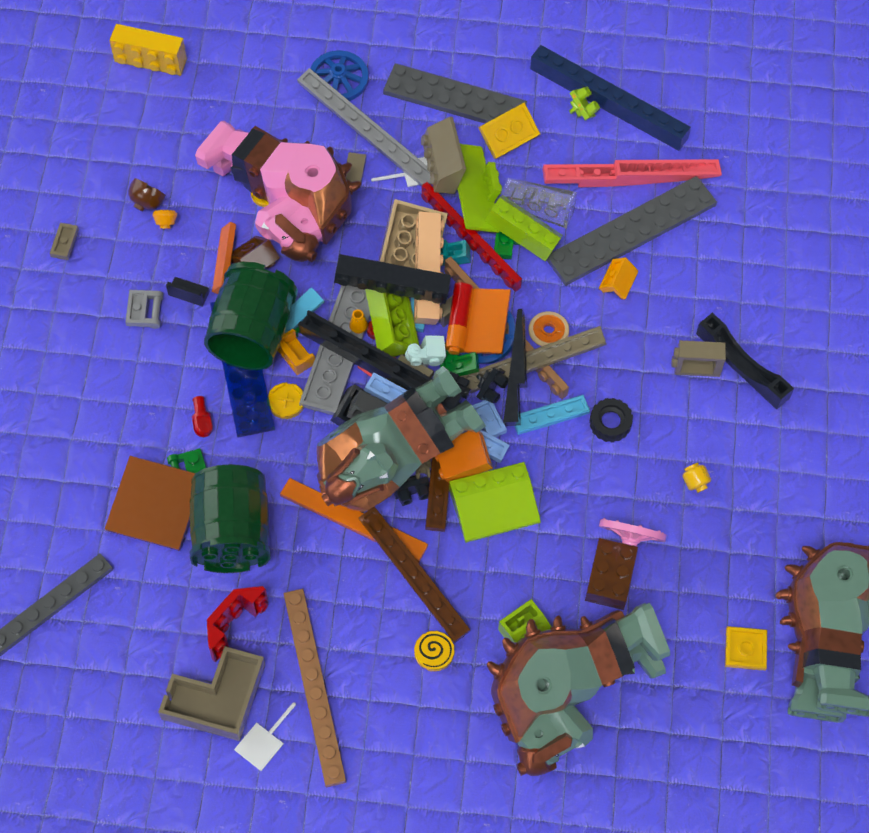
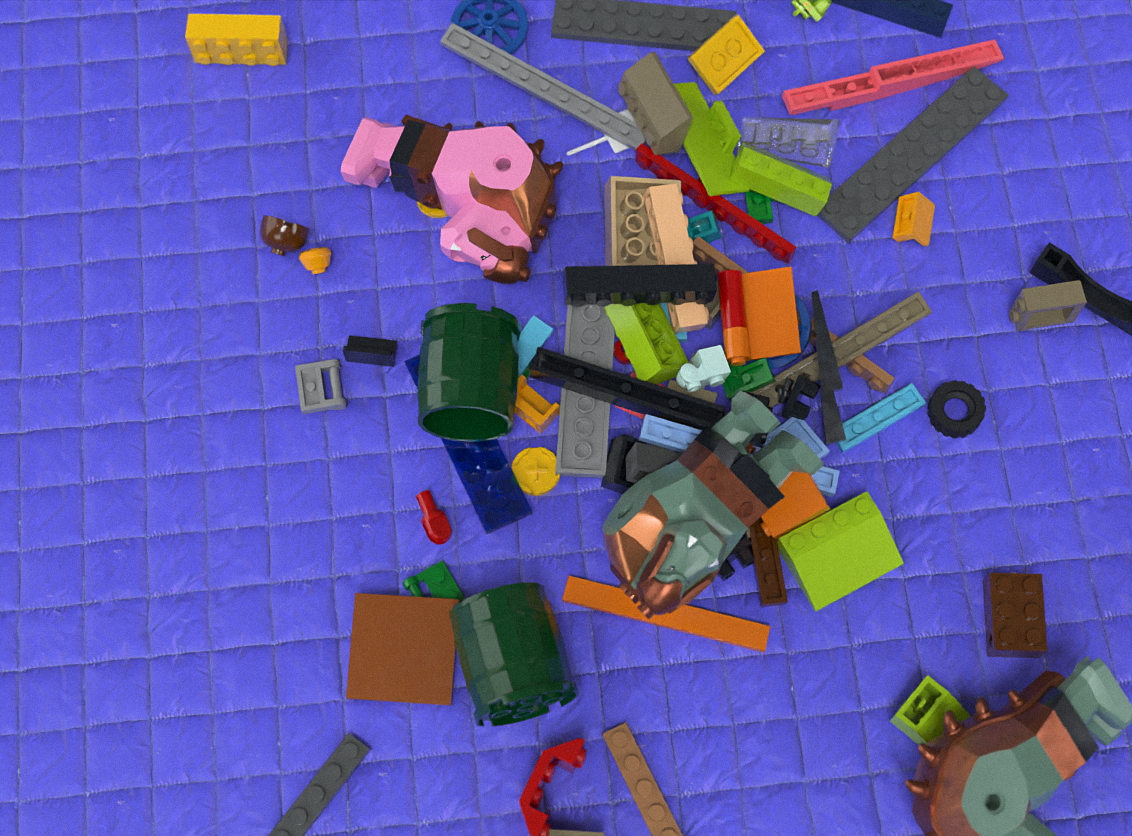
camera: 10 degrees left, 5 degrees up
dark tan plate [50,223,79,260] -> none
orange tile [212,222,236,294] -> none
slope [231,236,280,268] -> none
dark tan tile [346,152,366,188] -> none
light orange cone [349,309,368,334] -> none
reddish brown plate [359,506,470,643] -> none
yellow tile [414,631,454,672] -> none
orange wheel [528,311,569,347] -> none
bright pink wheel [599,518,667,547] -> none
yellow head [682,463,711,493] -> none

